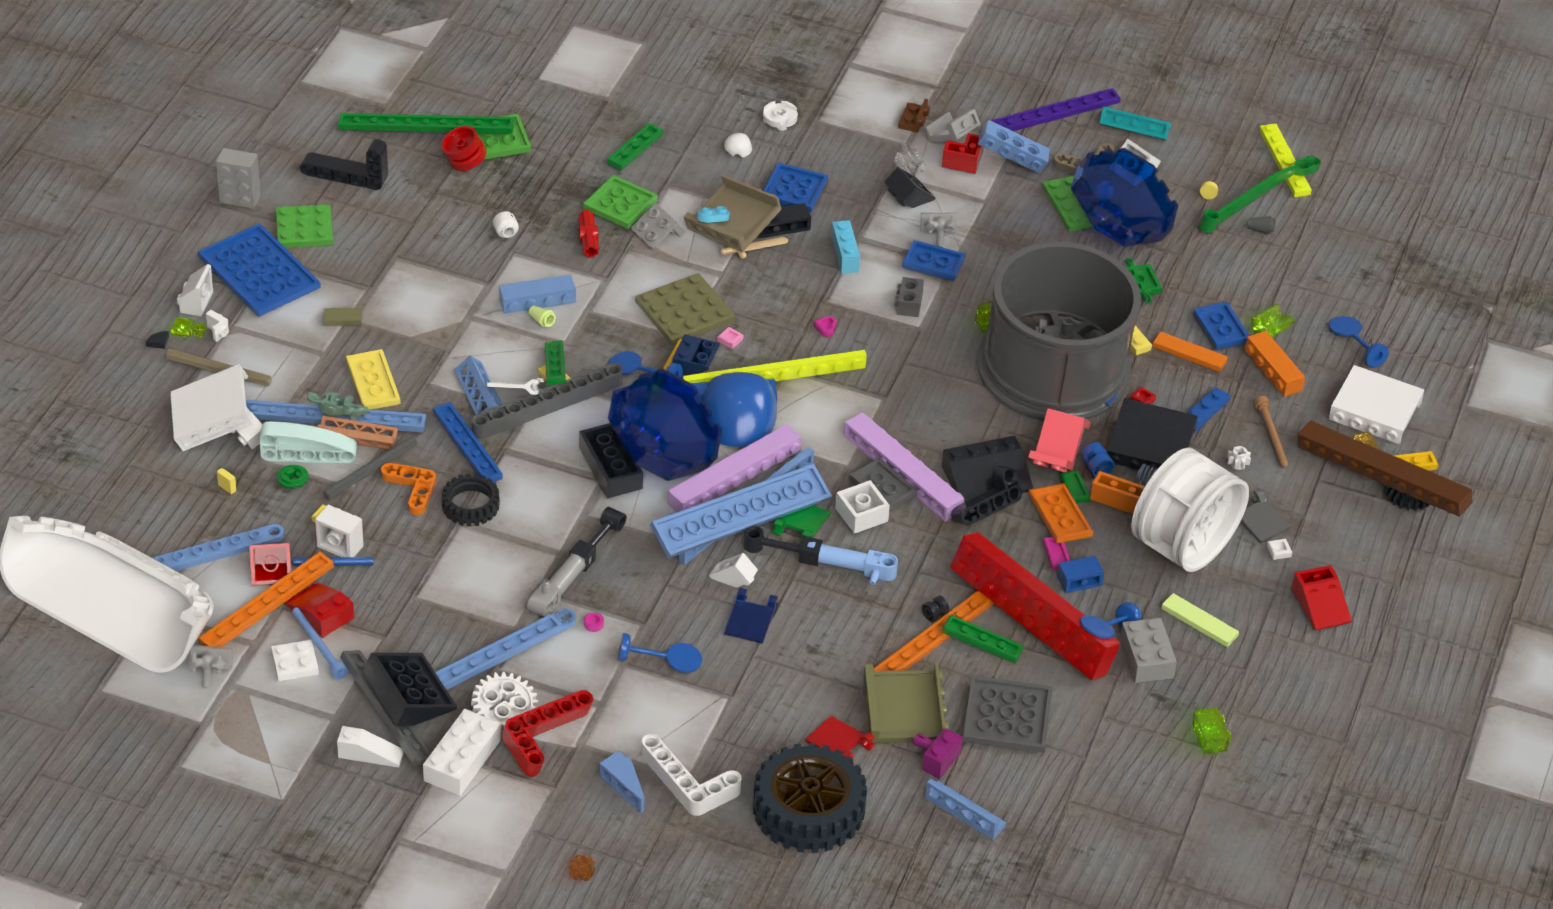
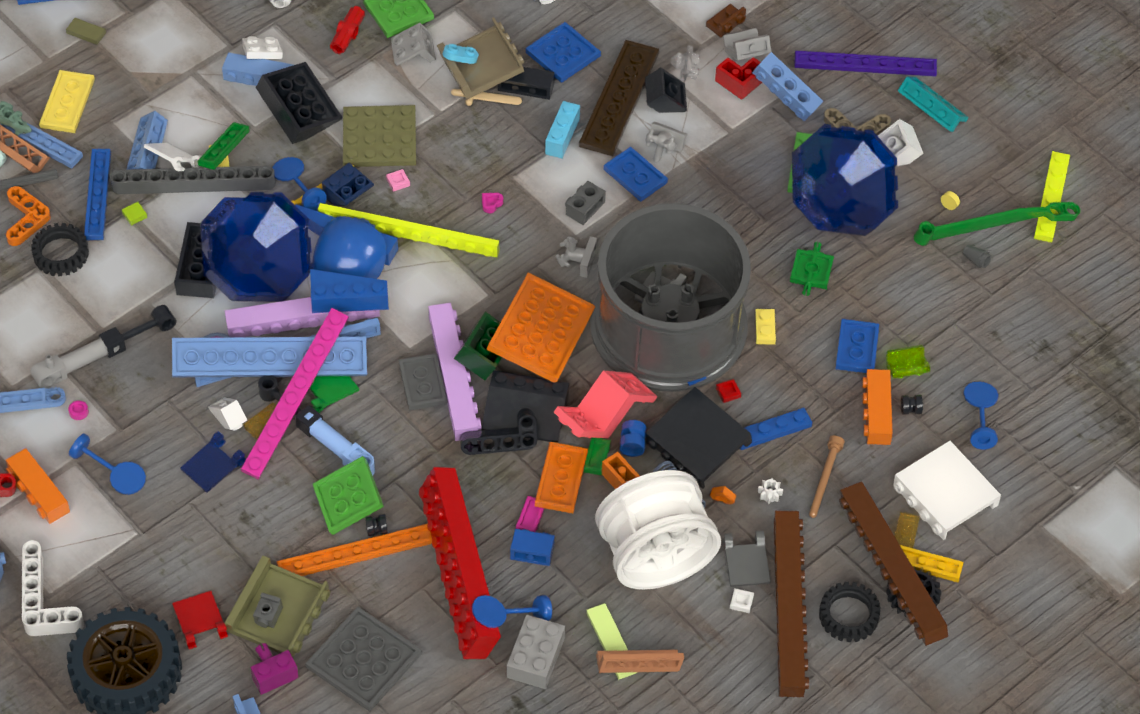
camera: 30 degrees right, 10 degrees up
yellowish green cone [529,305,556,327] -> none
white brick [835,480,890,534] -> none
green tile [942,614,1024,664] -> none
orange tile [1152,331,1228,372] -> none
red slope [1291,565,1352,631] -> none
none -> orange brick [5,448,70,524]
none -> lime tile [122,202,148,226]
none -> dark pink plate [241,308,349,480]
none -> white plate [242,36,283,59]
none -> clear yellow plate [243,402,277,440]
none -> dark grey brick [253,593,283,628]
none -> black slope [255,62,343,144]
none -> blue wedge [310,269,389,313]
none -> bright green plate [313,456,384,535]
none -> dark green brick [454,311,502,380]
none -> orange plate [487,272,595,383]
none -> light grey piece [555,236,597,278]
none -> dark brown plate [579,40,659,156]
none -> nougat fence [596,650,684,673]
none -> reddish brown brick [774,510,809,697]
none -> black tyre [819,581,880,642]
none -> black wheel [901,395,923,415]

